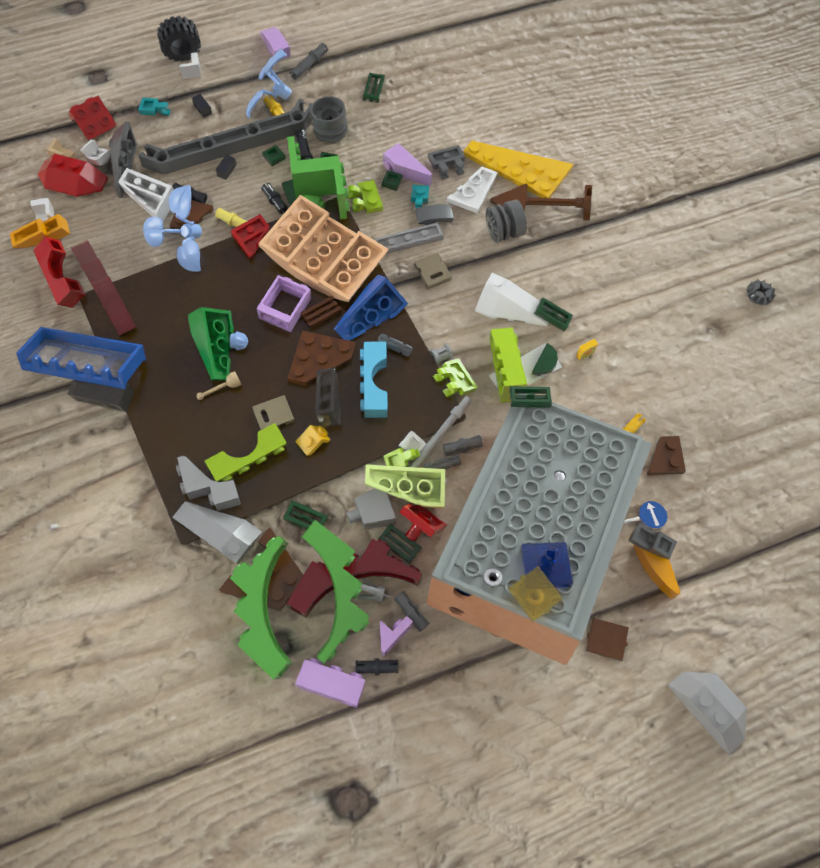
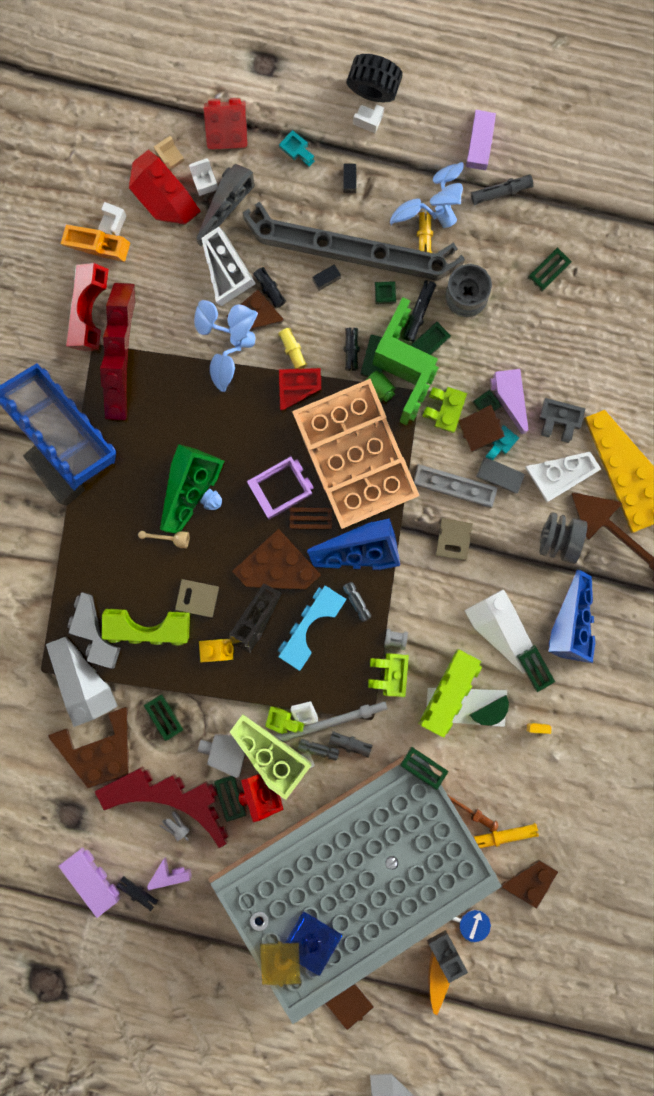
camera: 35 degrees right, 20 degrees up
bright green arch [230,536,293,680] -> none
bright green arch [301,520,369,663] -> none
dark grey pin [394,591,430,632] -> none
none -> reddish brown piece [458,405,505,452]
none -> blue wedge [549,570,595,663]

